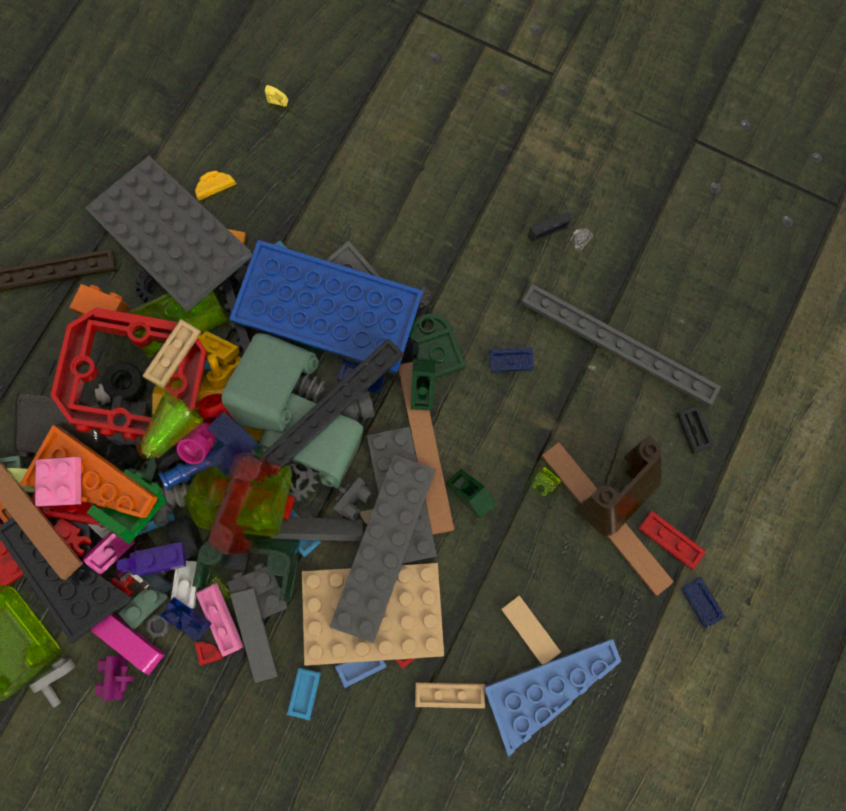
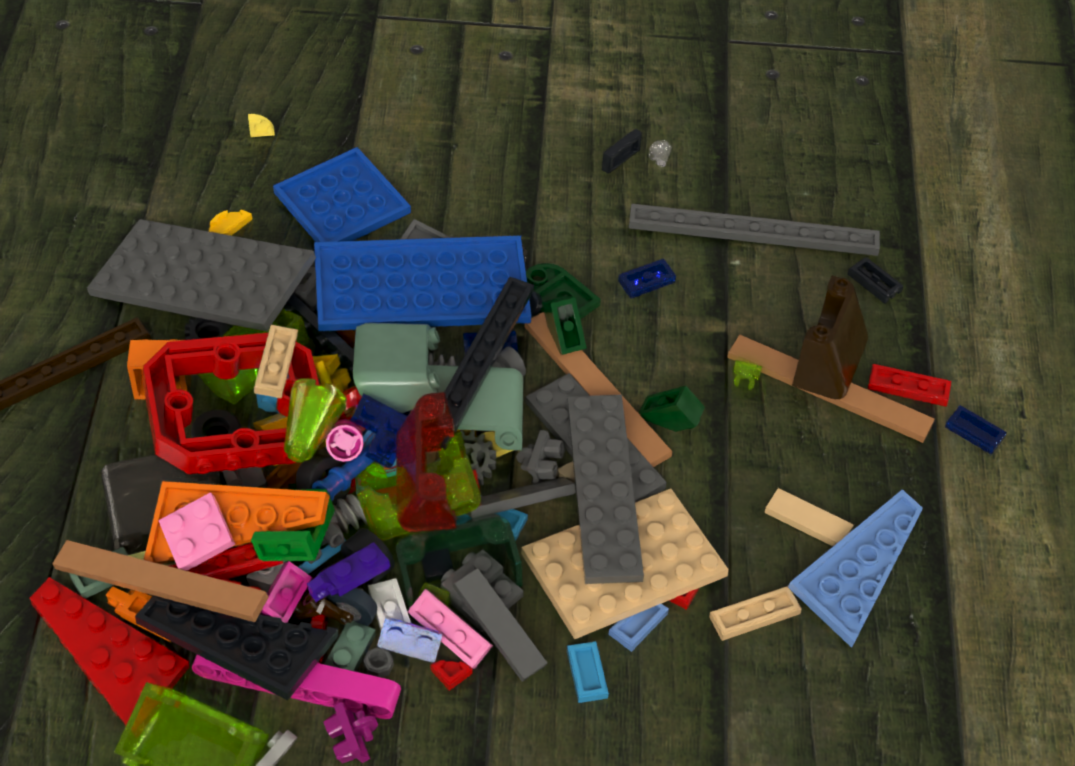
camera: 20 degrees left, 25 degrees down
none -> blue plate [273,147,411,242]

